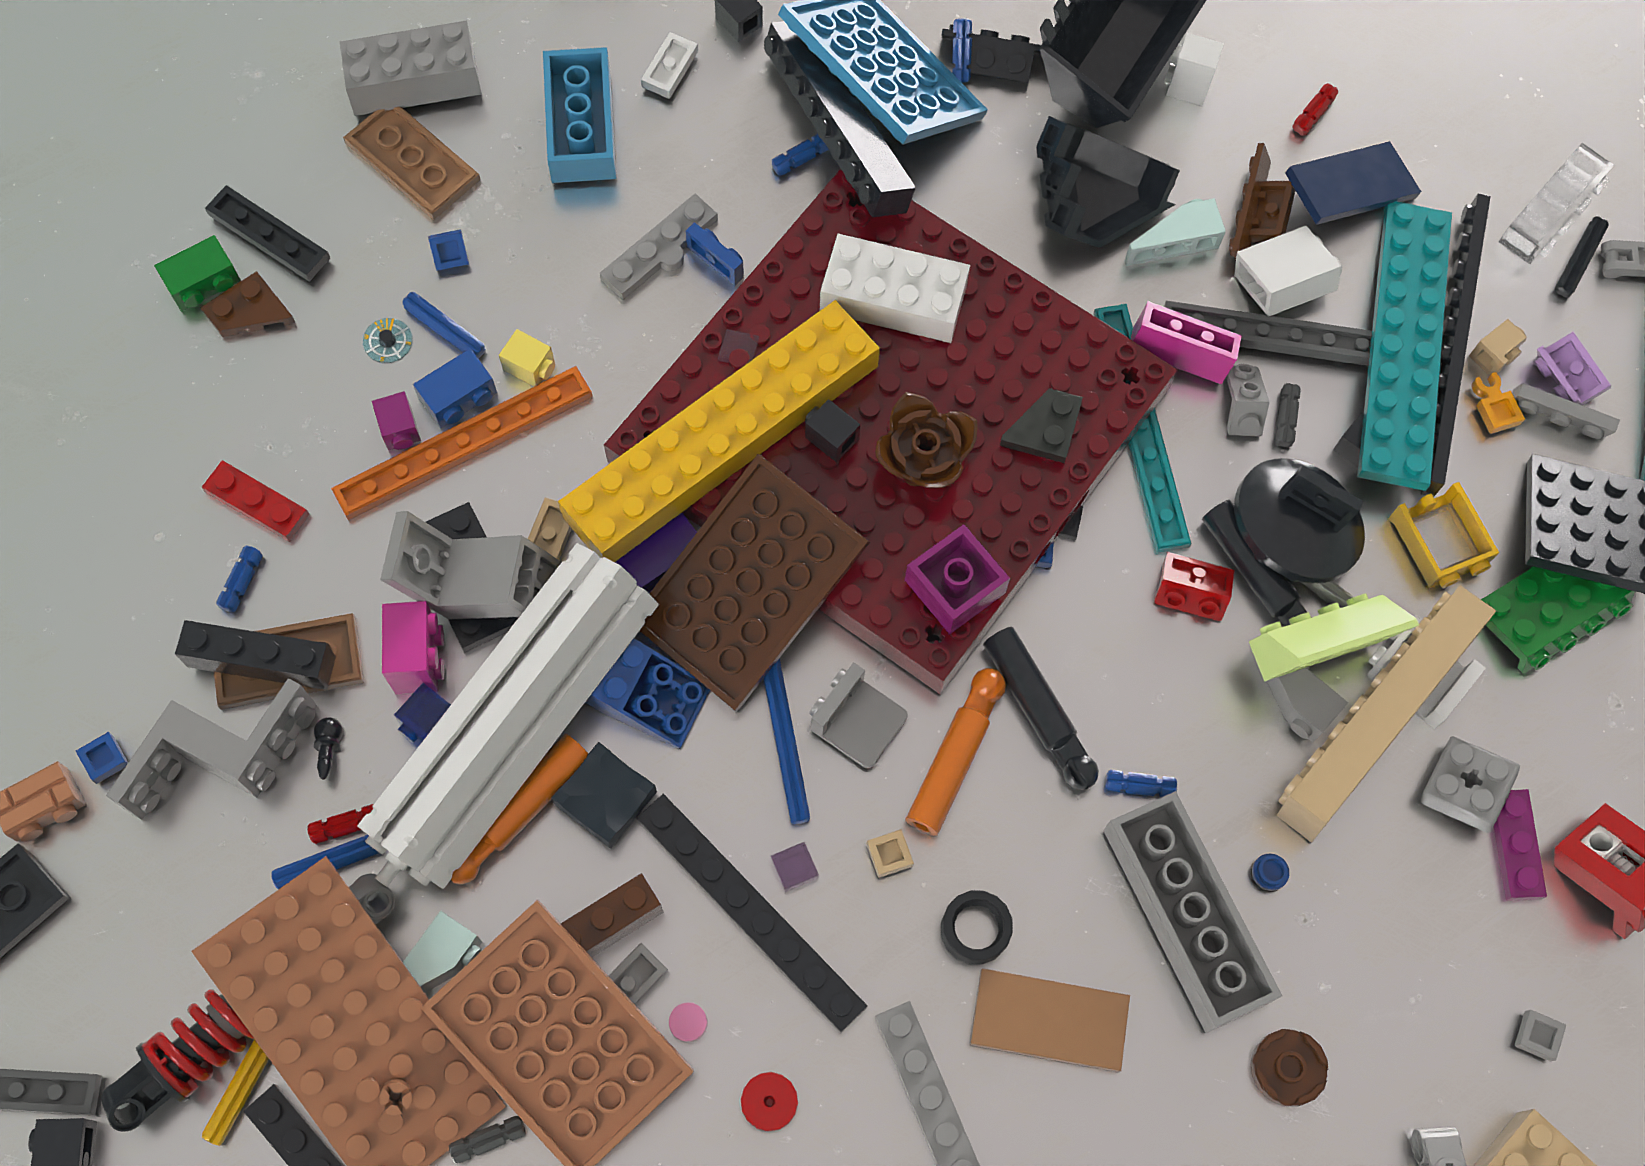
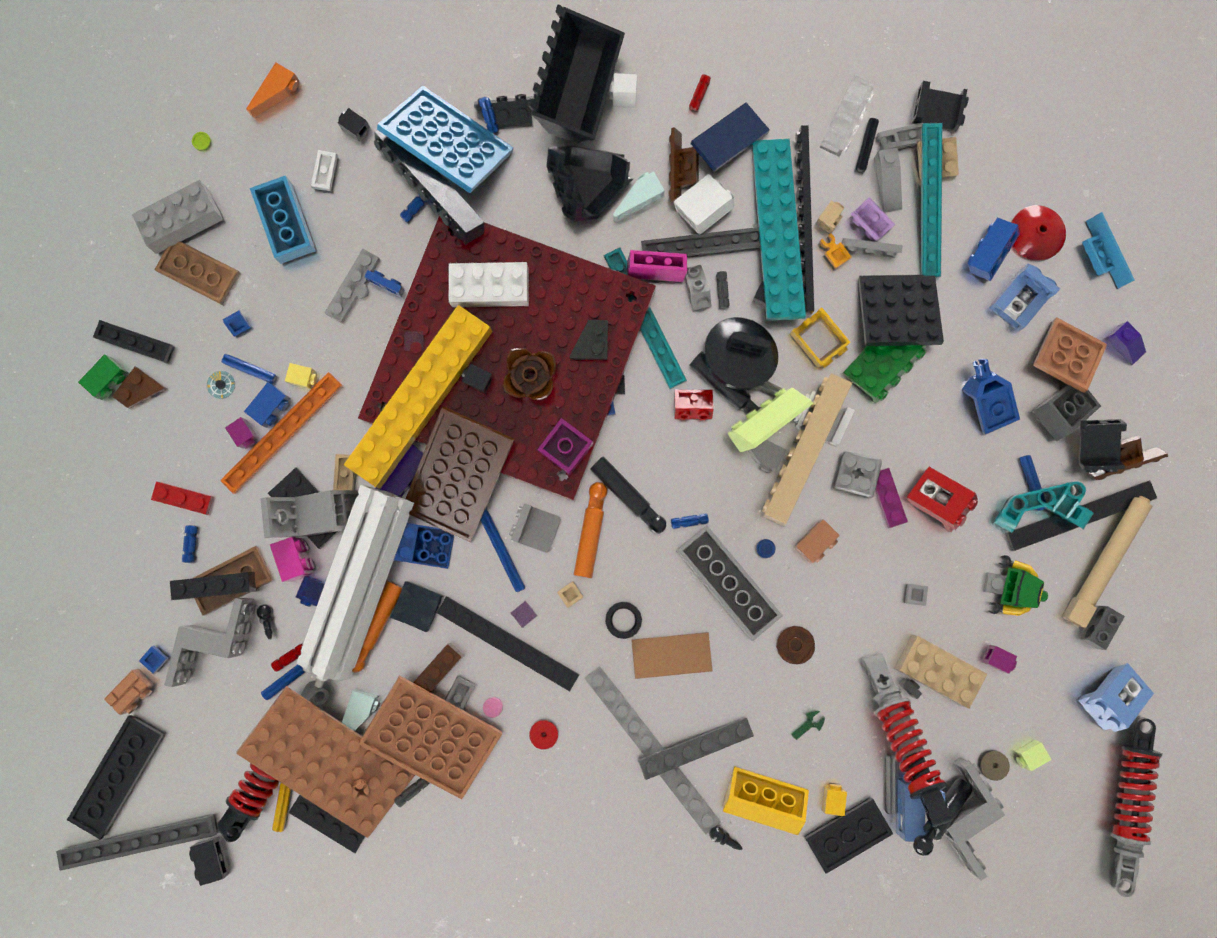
camera: 10 degrees left, 15 degrees up
none -> nougat brick [794,519,840,563]
none -> light grey slope [874,148,902,212]

